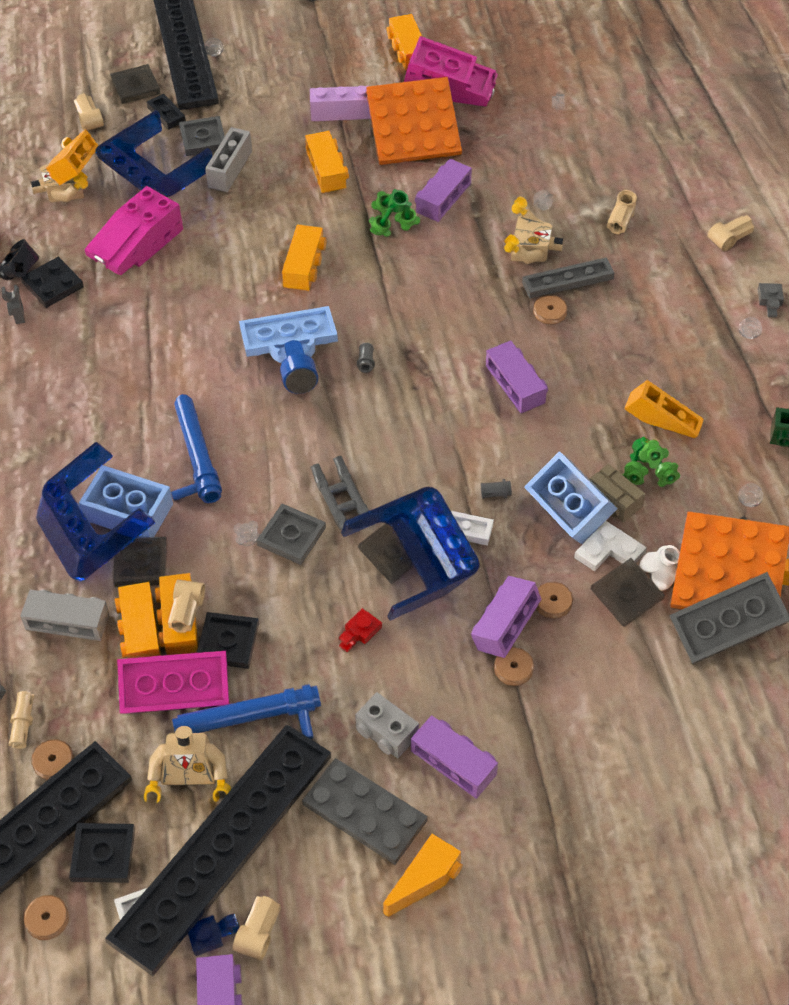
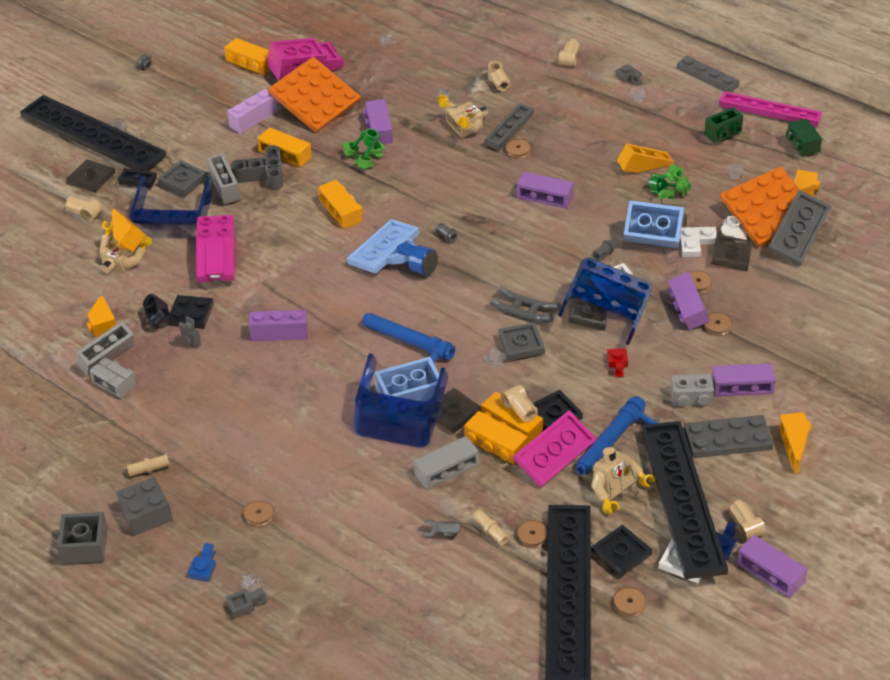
camera: 40 degrees left, 10 degrees down
none -> dark grey beam [231,146,283,190]
none -> medium lavender brick [249,310,308,341]

